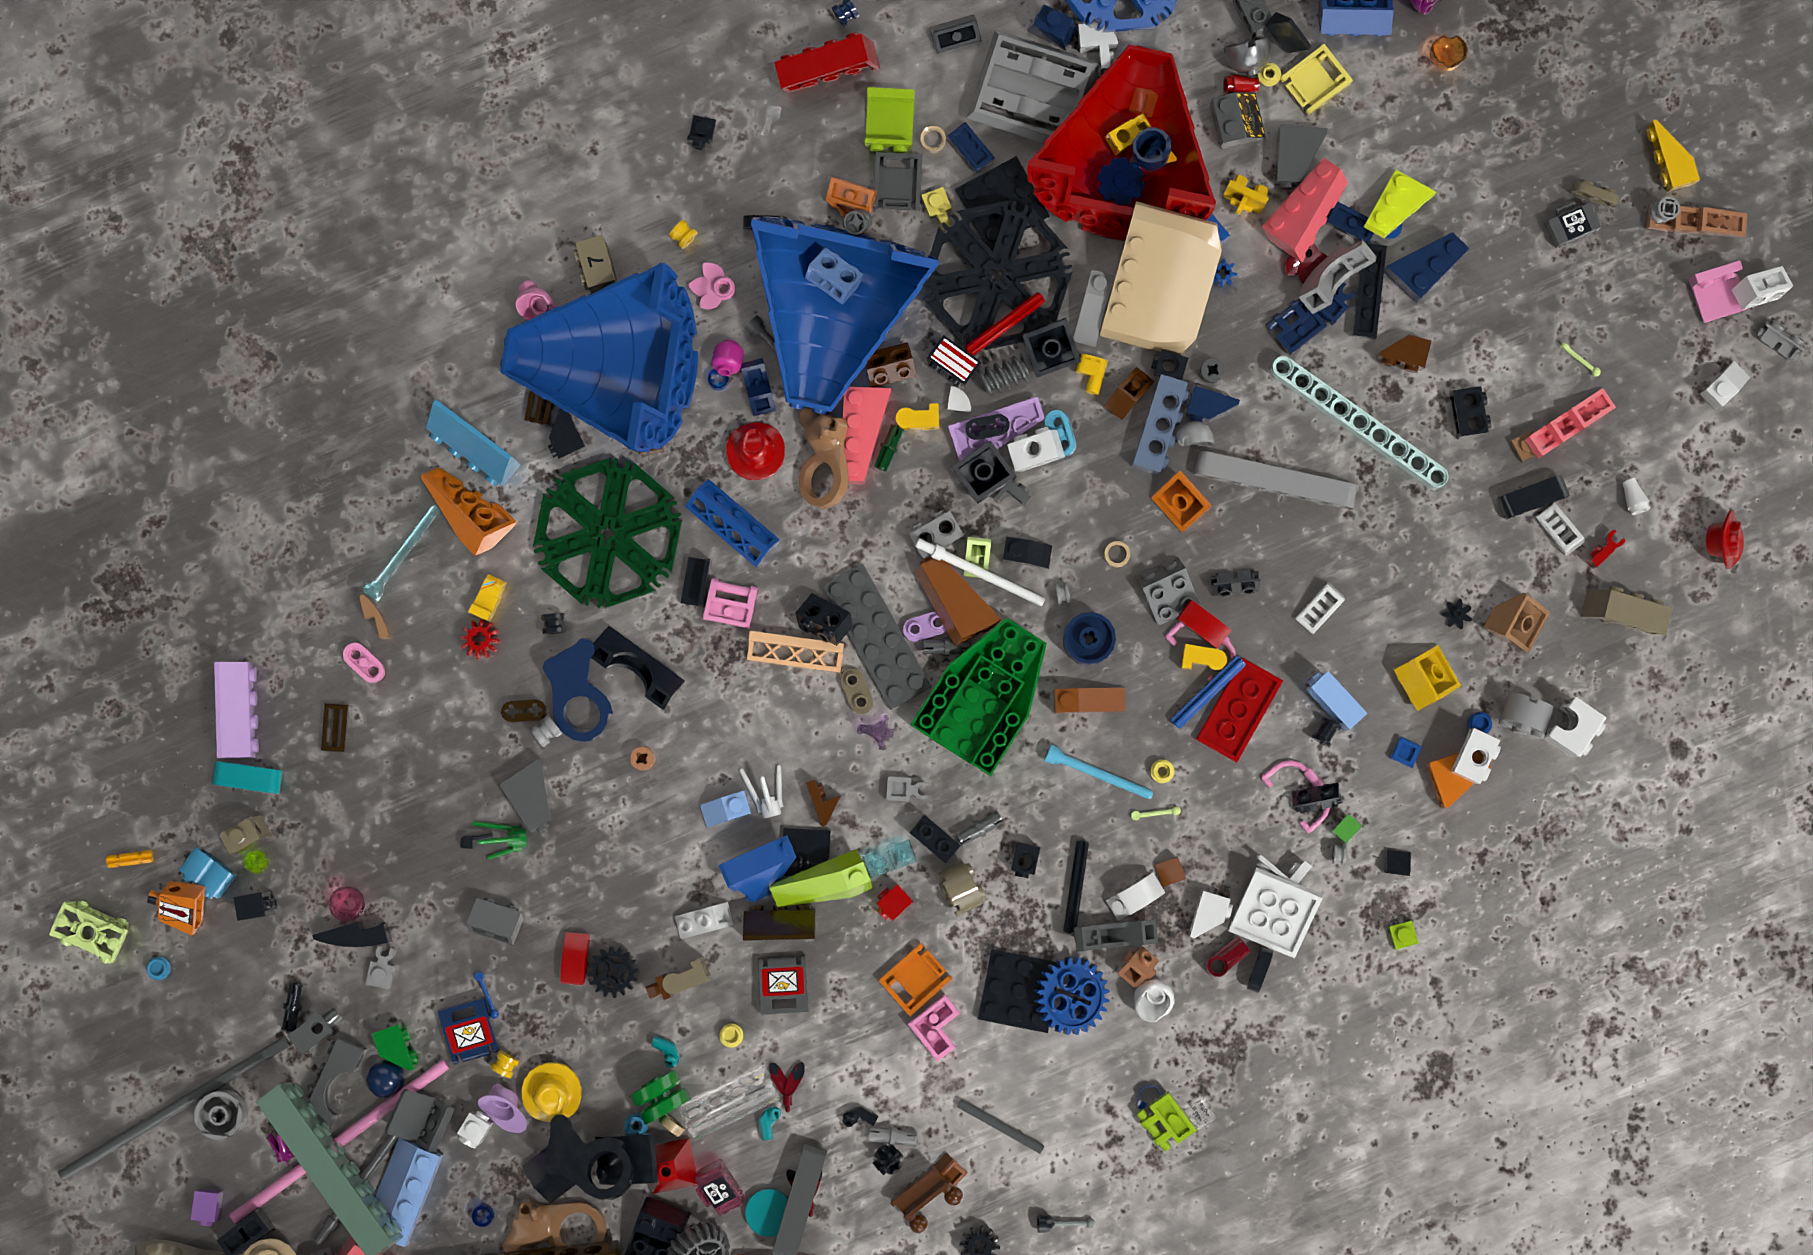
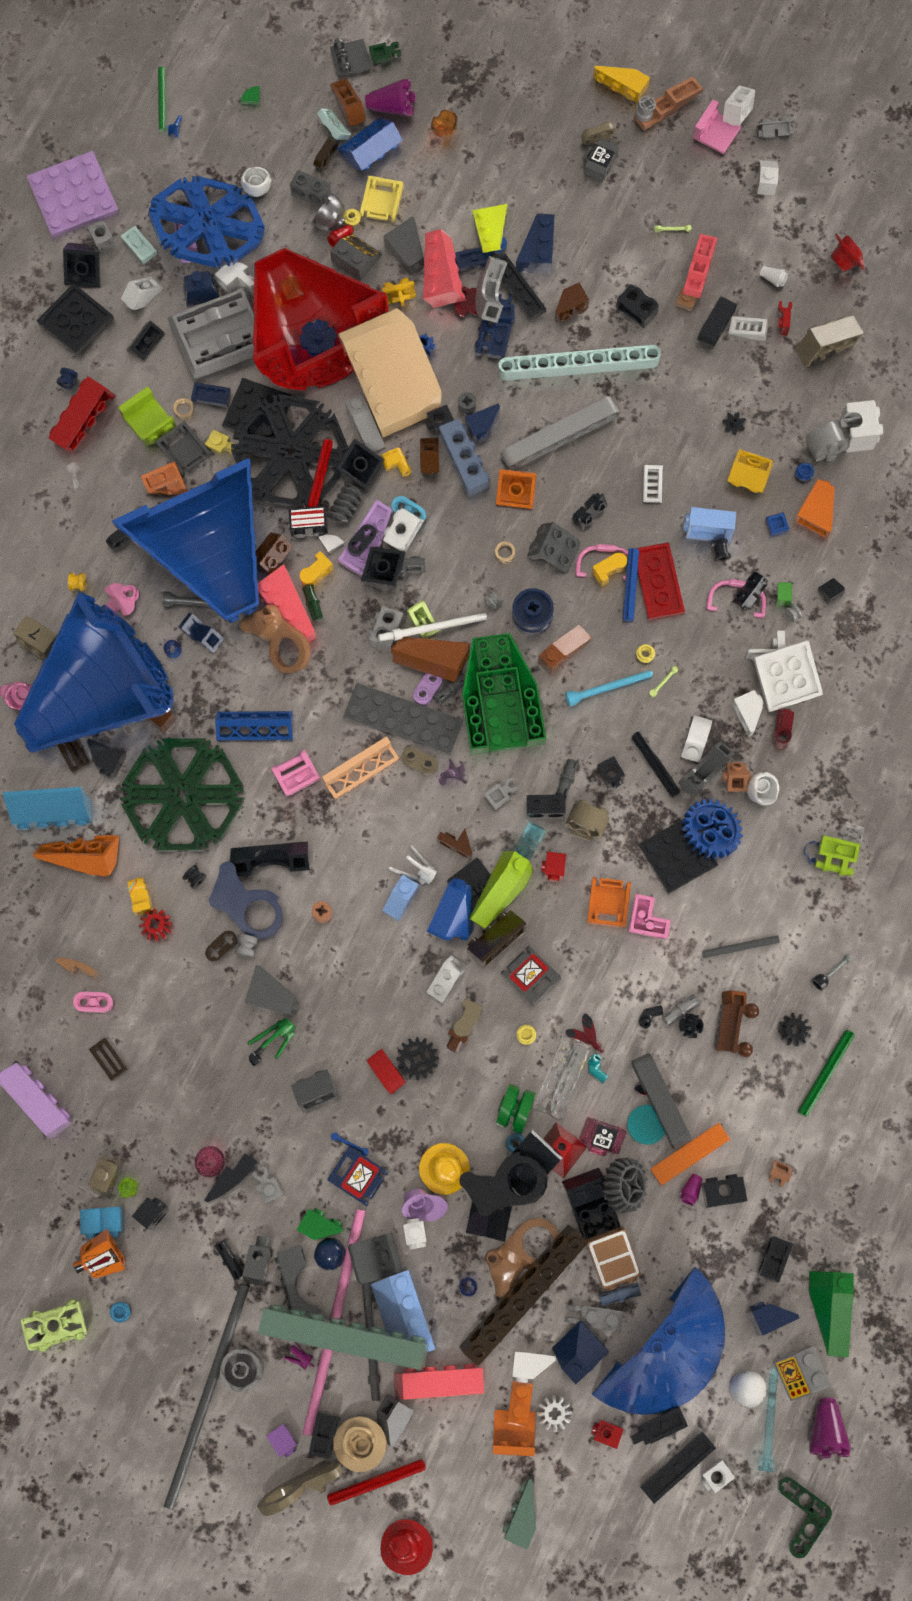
camera: 45 degrees left, 10 degrees down
light orange axle [106,850,154,868] -> none
teal beam [212,761,283,794] -> none
clear light blue piece [363,505,440,602] -> none
yellow wheel [490,1050,520,1079] -> none
teal arm [651,1036,680,1068] -> none
tan piece [659,1114,685,1137] -> none
black panel [681,557,712,607] -> none
black bracket [687,115,717,150] -> none
dark pink head [712,339,744,376] -> none
red hat [726,422,785,480] -> none
black brick [796,593,853,646] -> none
medium blue brick [805,247,863,305] -> none
dark grey wheel [844,209,873,235] -> none
black slope [1002,536,1052,569] -> none
yellow leg [1105,114,1152,156] -> none
dark blue piece [1131,128,1177,171] -> none
dark orange slope [1155,856,1186,887] -> none
light grey hair [1176,421,1214,447] -> none
red slope [1177,600,1231,649] -> none
black beam [1247,947,1274,993] -> none
black slope [1266,12,1311,53] -> none
lime plate [1388,920,1419,950] -> none
white brick [1451,728,1501,784] -> none
medium nougat slope [1484,593,1550,654] -> none

